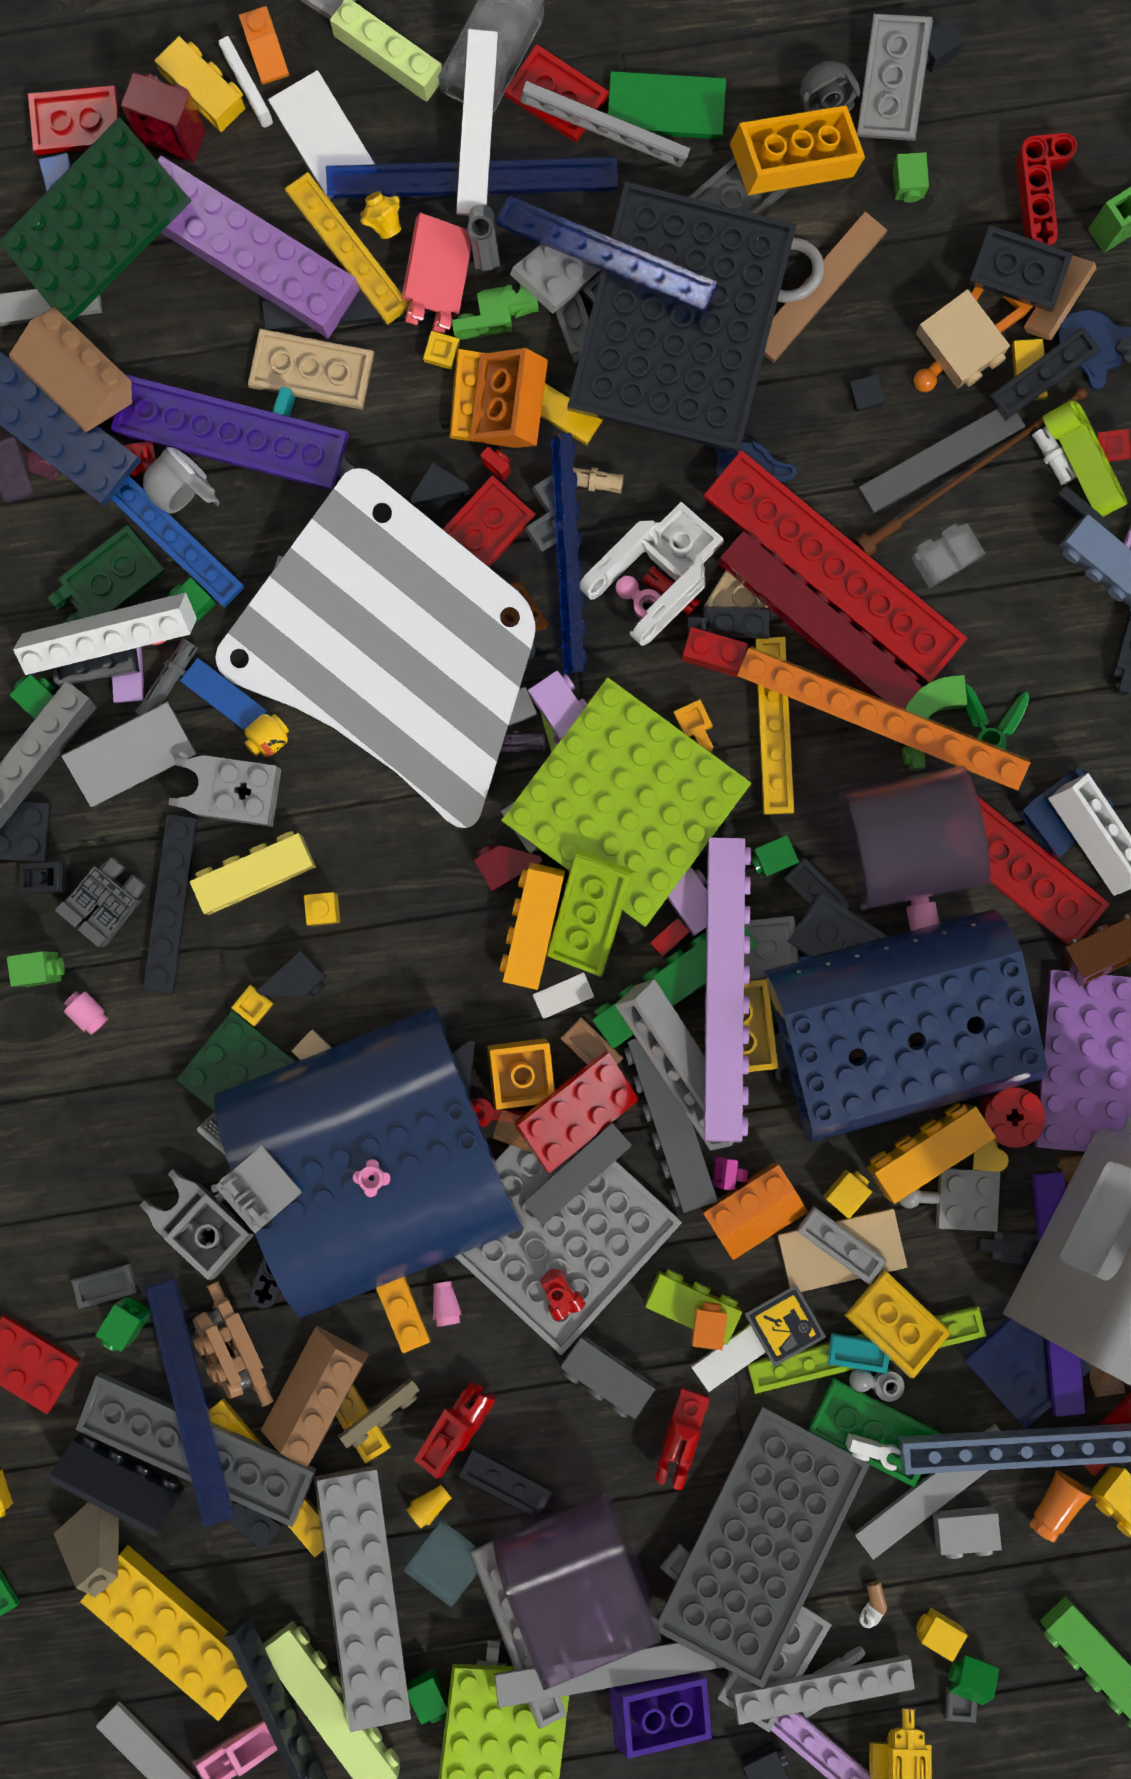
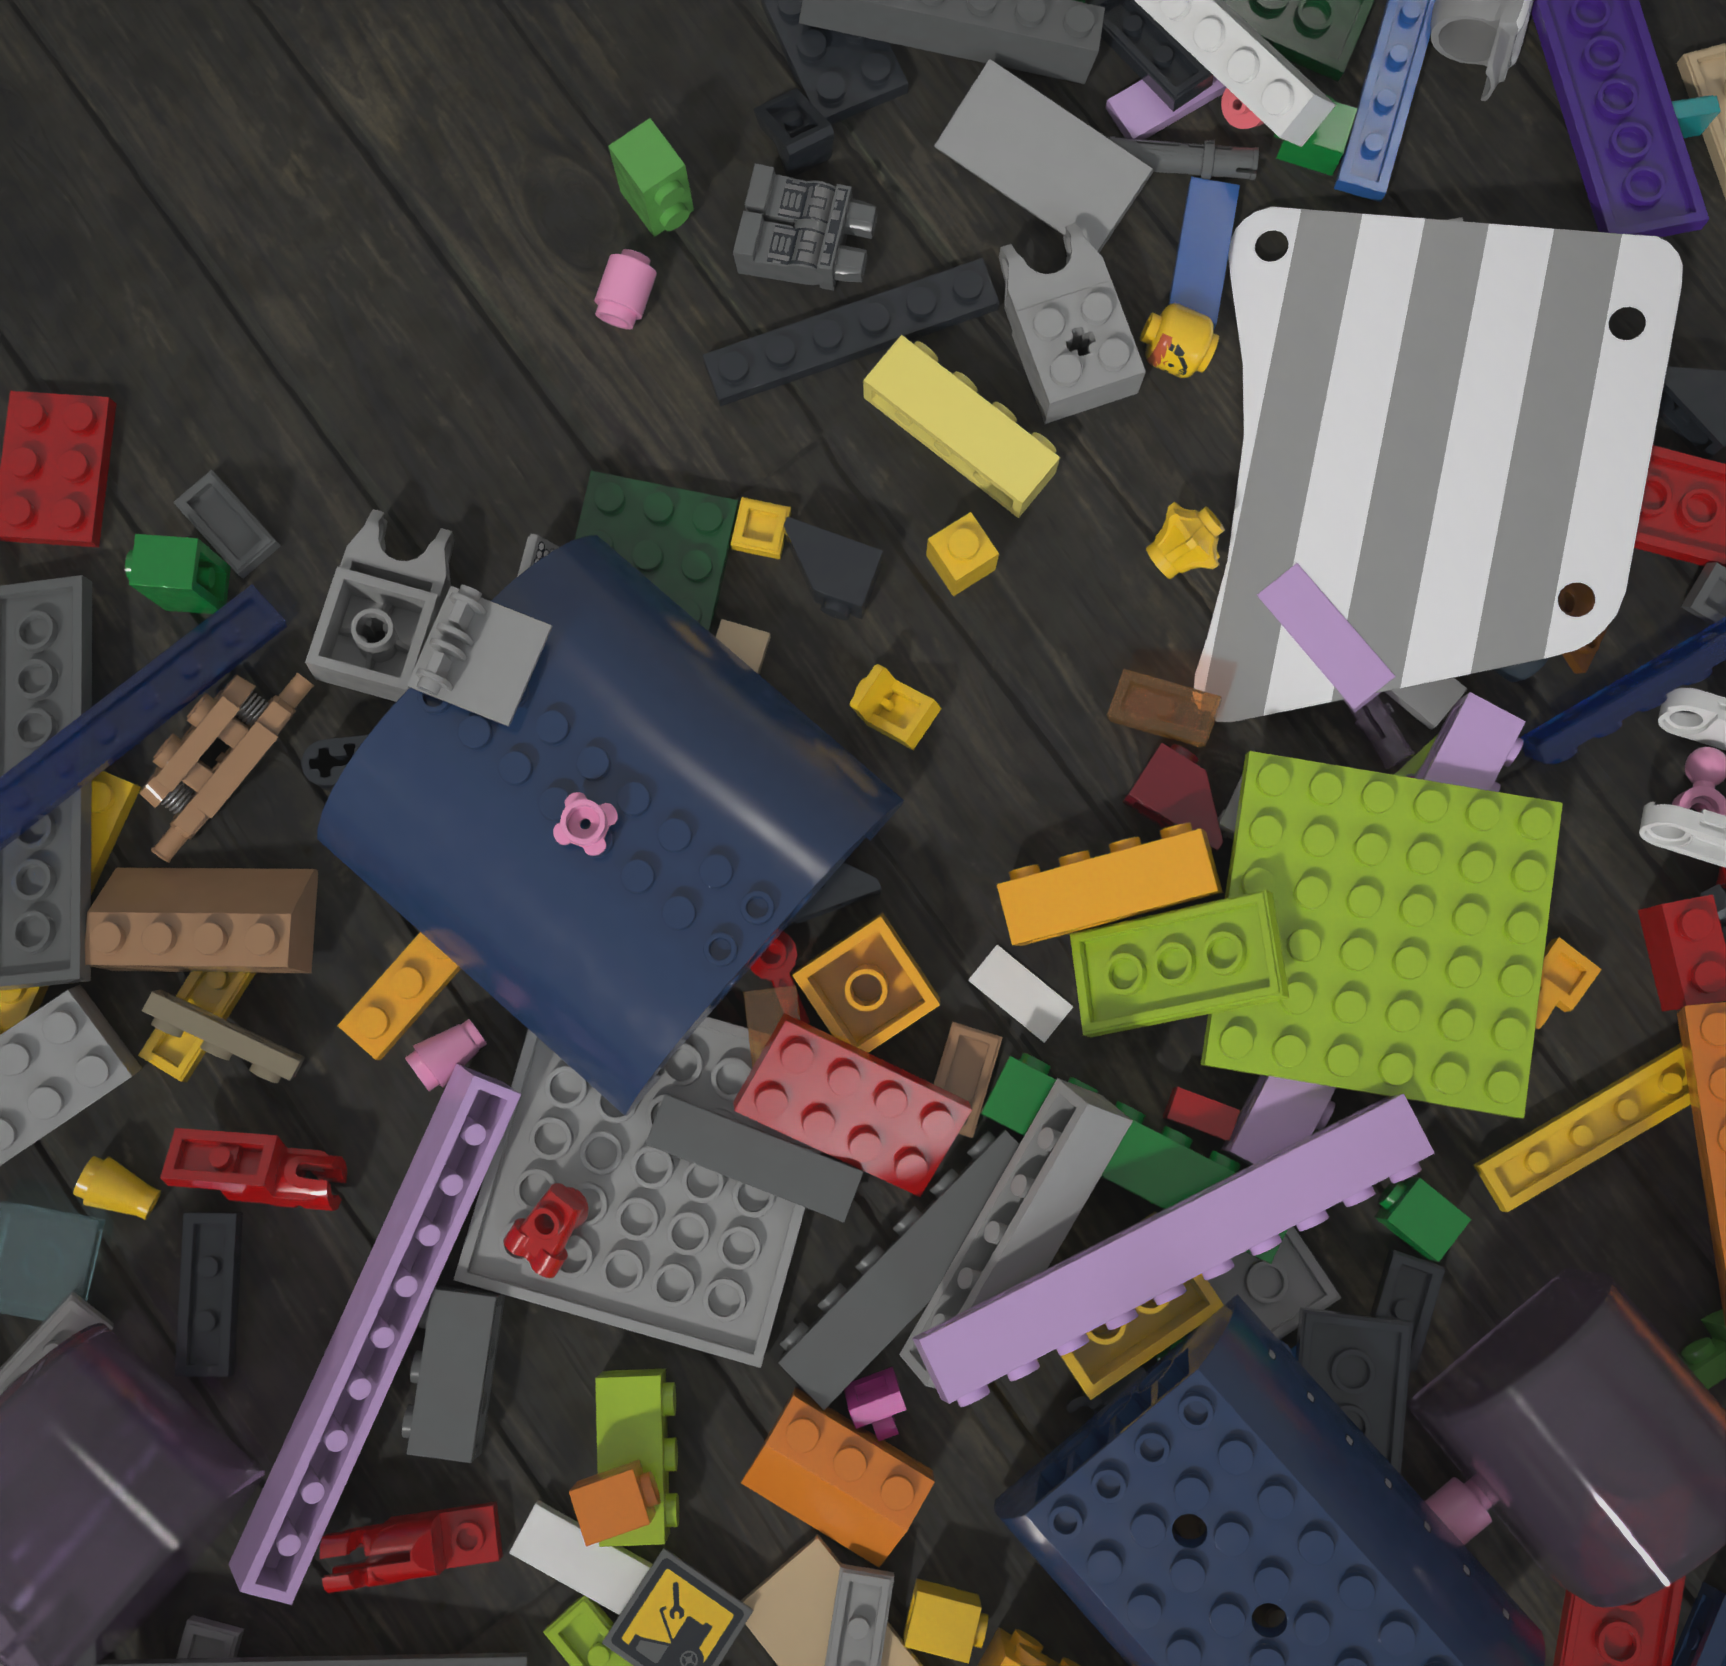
camera: 60 degrees right, 5 degrees down
none -> lavender brick [229,1064,521,1605]
none -> yellow bracket [850,664,942,750]
none -> clear orange plate [1107,669,1222,747]
none -> yellow rock [1146,502,1225,579]
none -> lavender tile [1257,563,1396,713]

